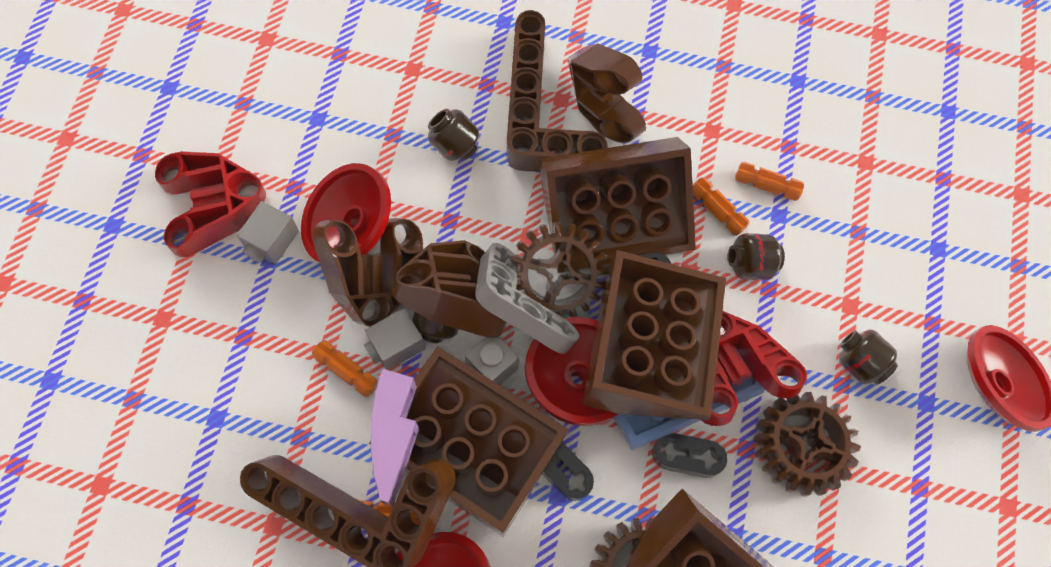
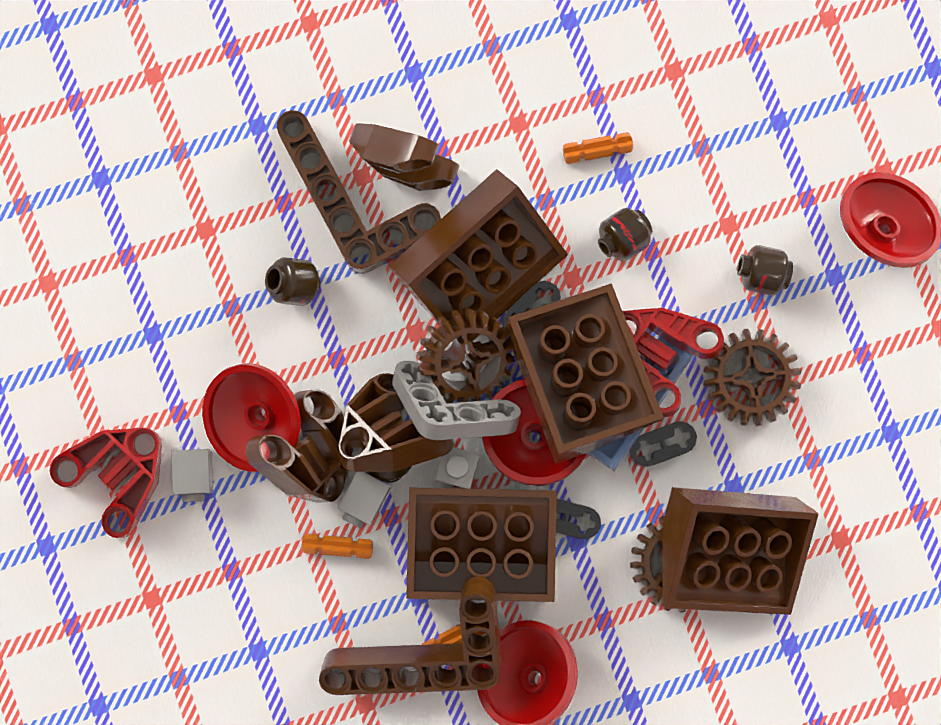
camera: 30 degrees left, 15 degrees up
lavender slope [371,369,419,507] -> none
orange axle [693,177,750,236] -> none

